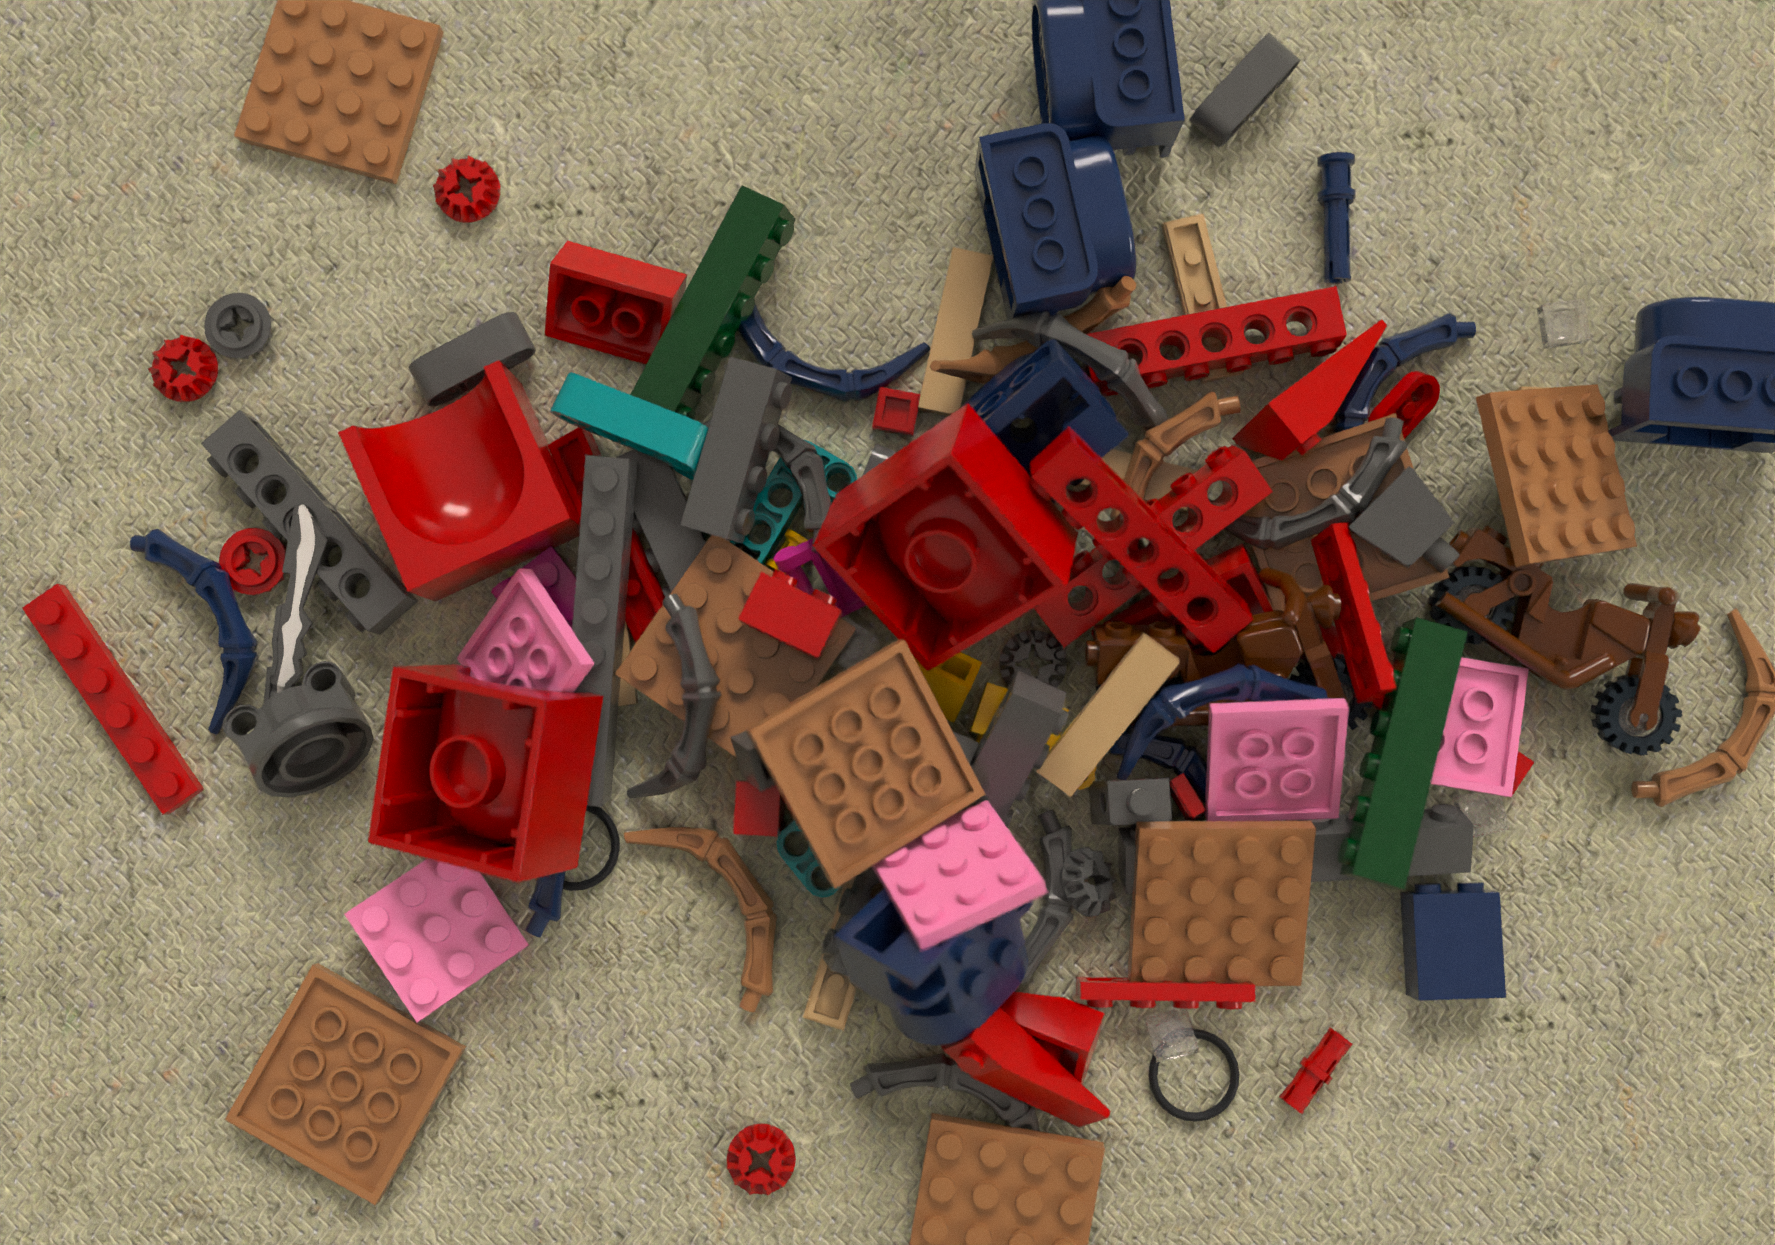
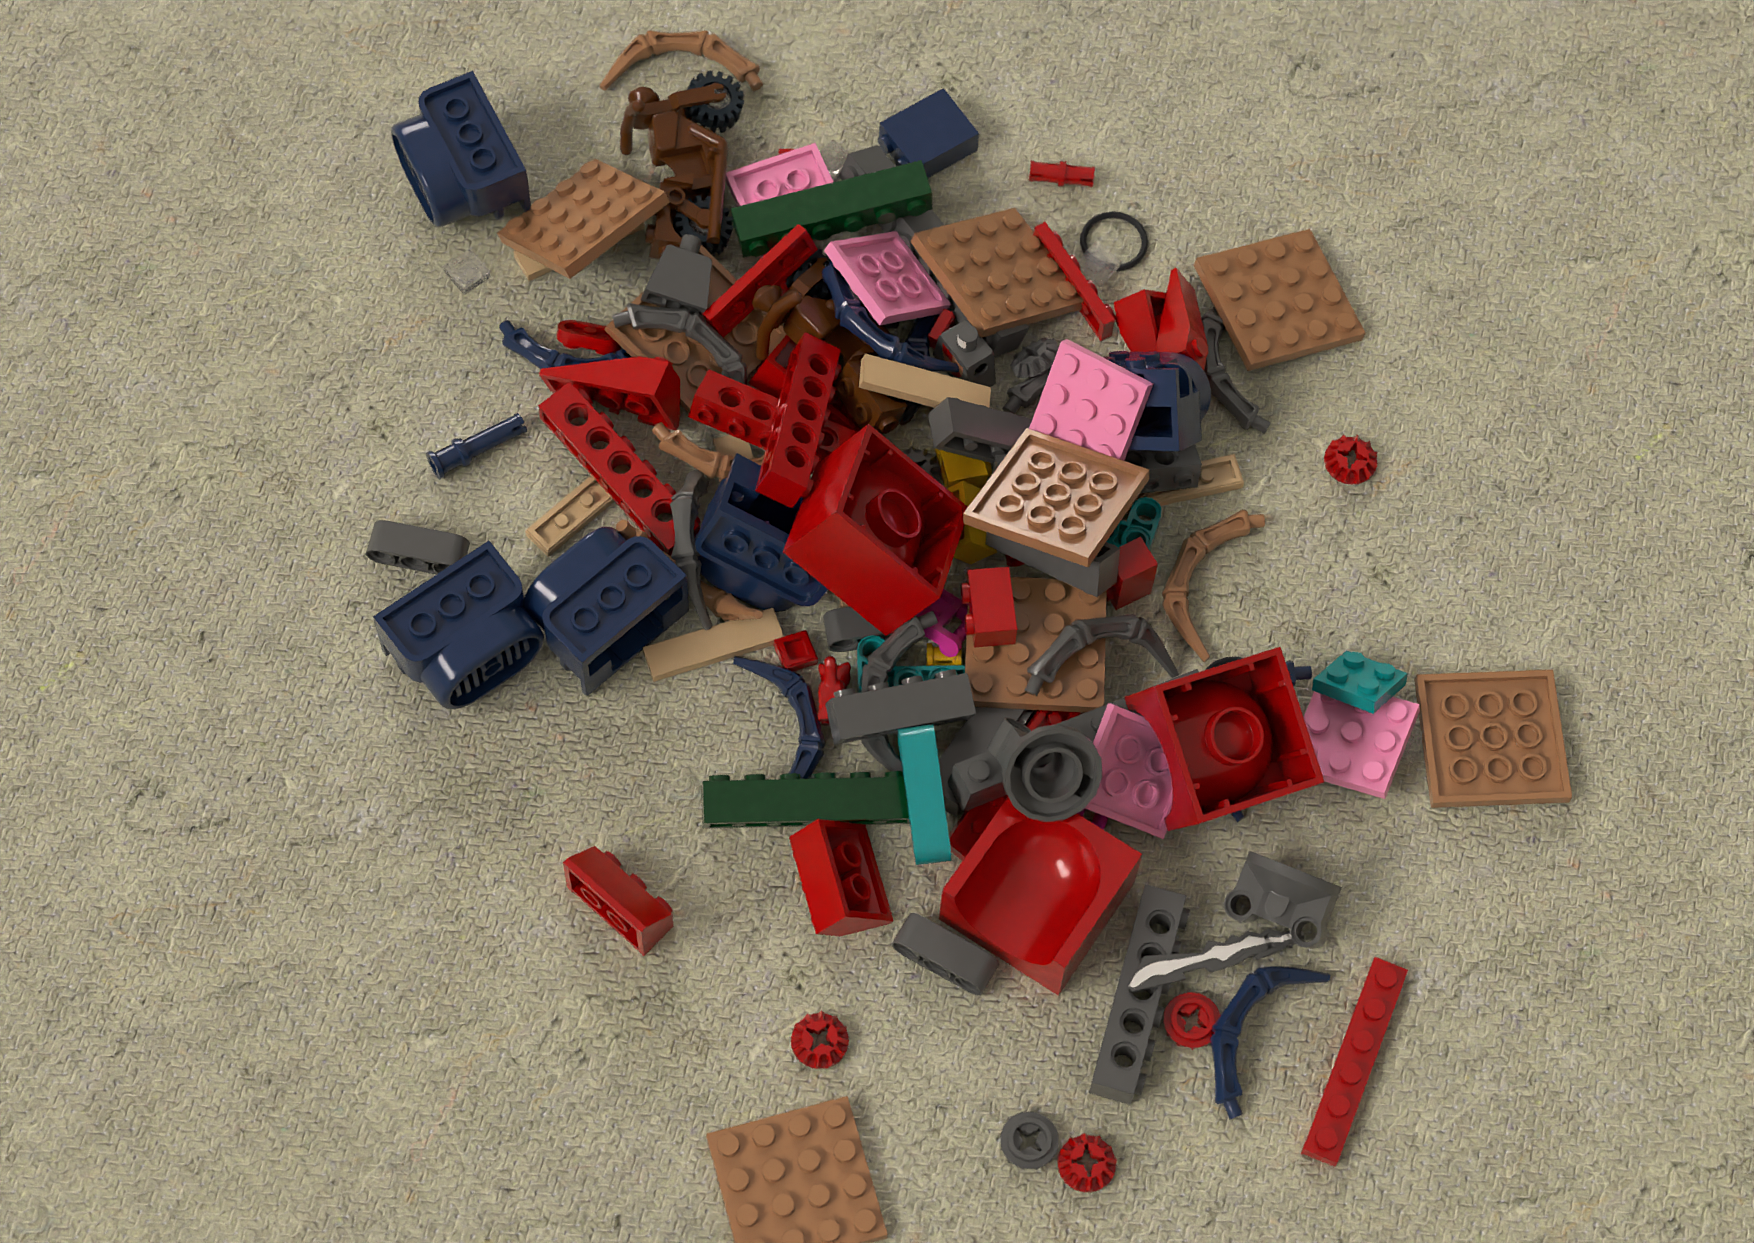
camera: 125 degrees left, 20 degrees down
none -> red slope [563,846,674,956]
none -> red animal [818,656,851,726]
none -> dark grey piece [987,717,1102,822]
none -> teal plate [1312,650,1408,714]

